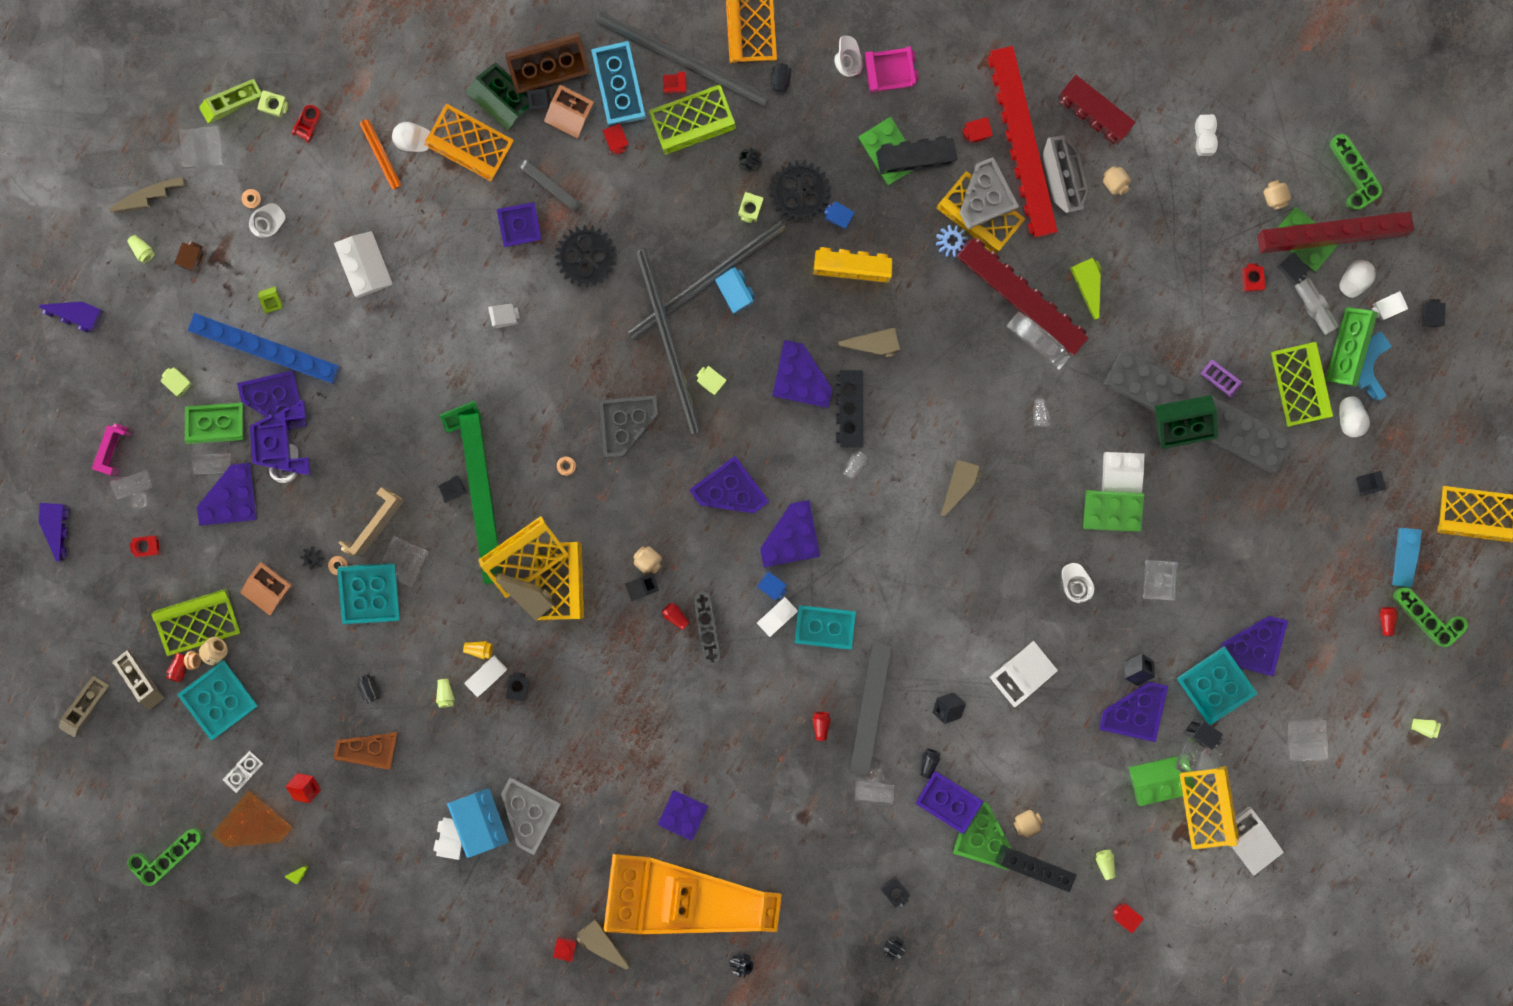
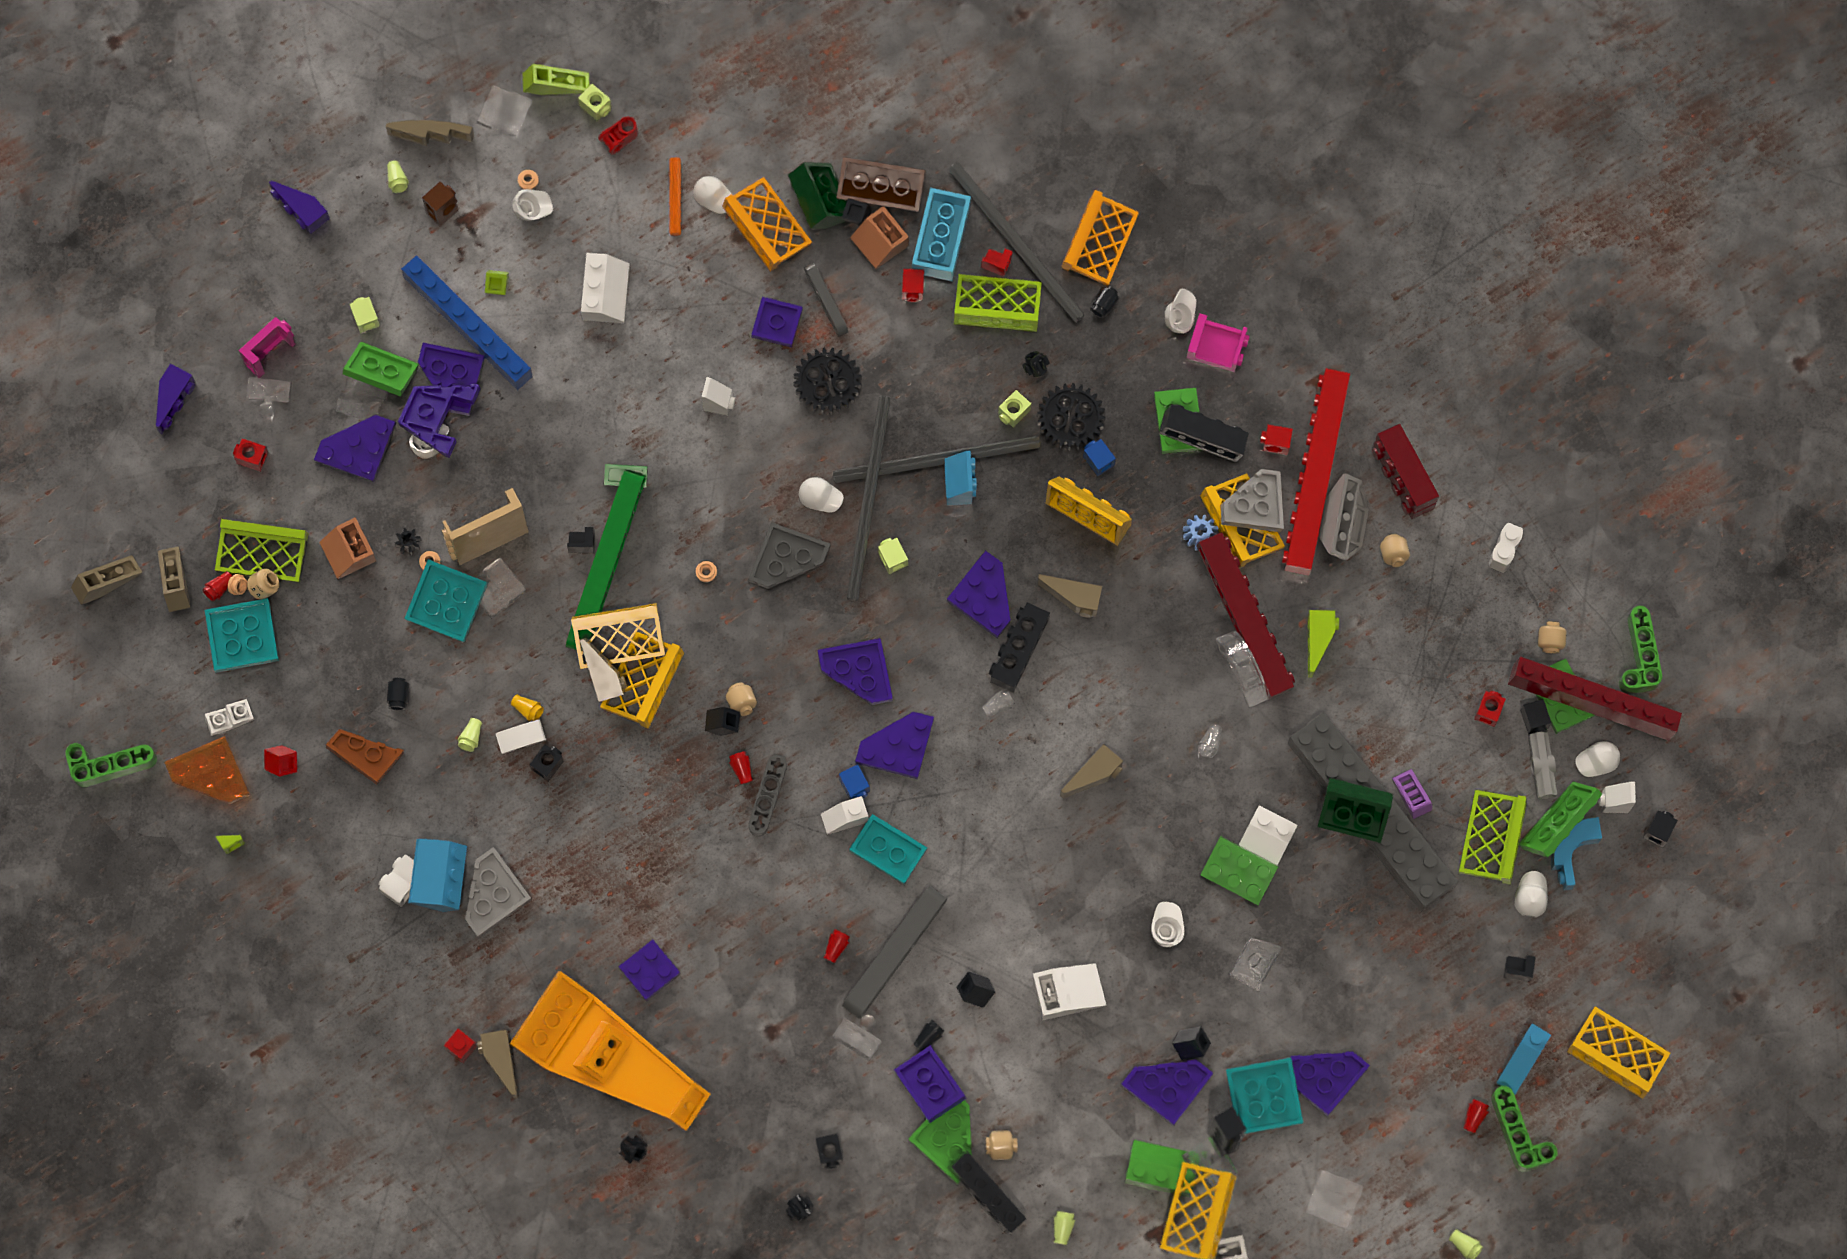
camera: 20 degrees right, 15 degrees down
none -> white piece [799,477,844,512]

